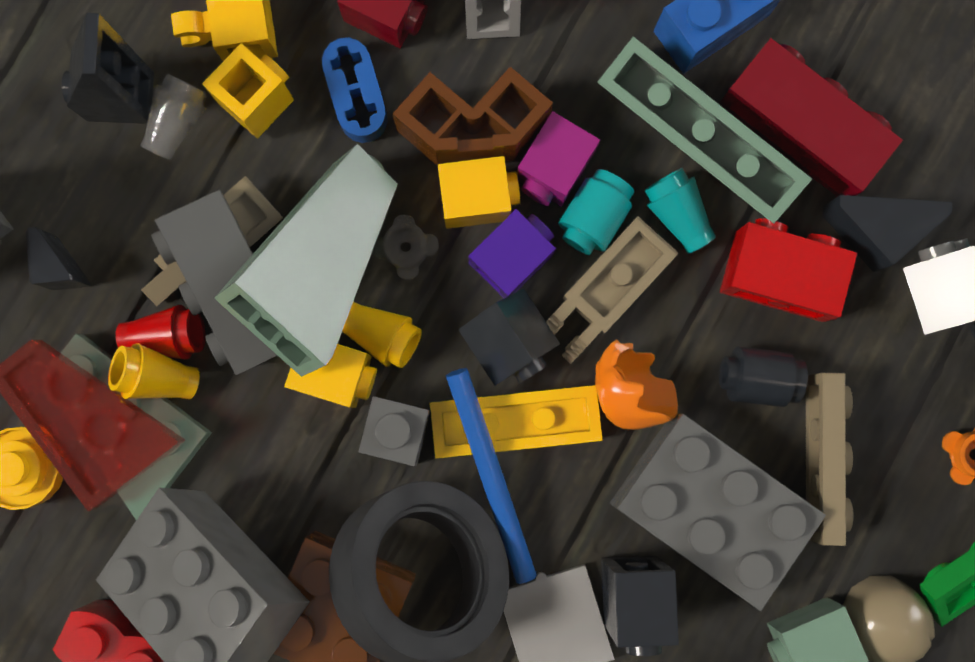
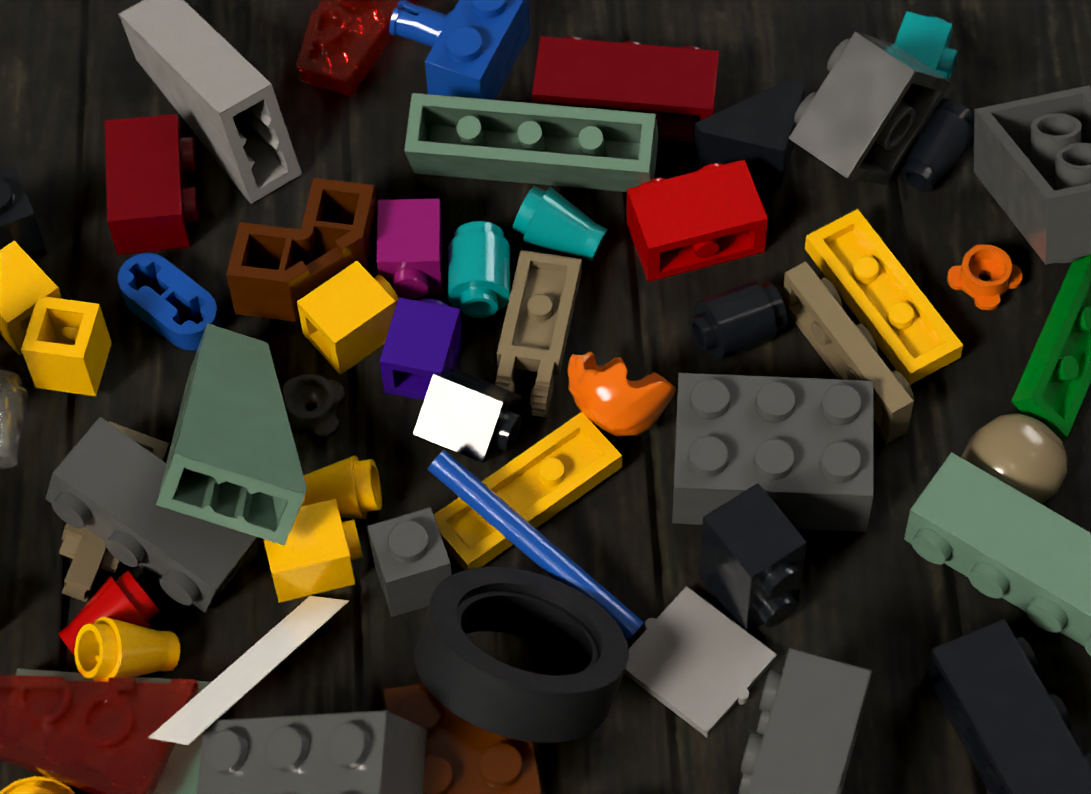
camera: 25 degrees left, 25 degrees down
none -> white sticker [148,596,349,745]
none -> yellow plate [805,209,963,385]

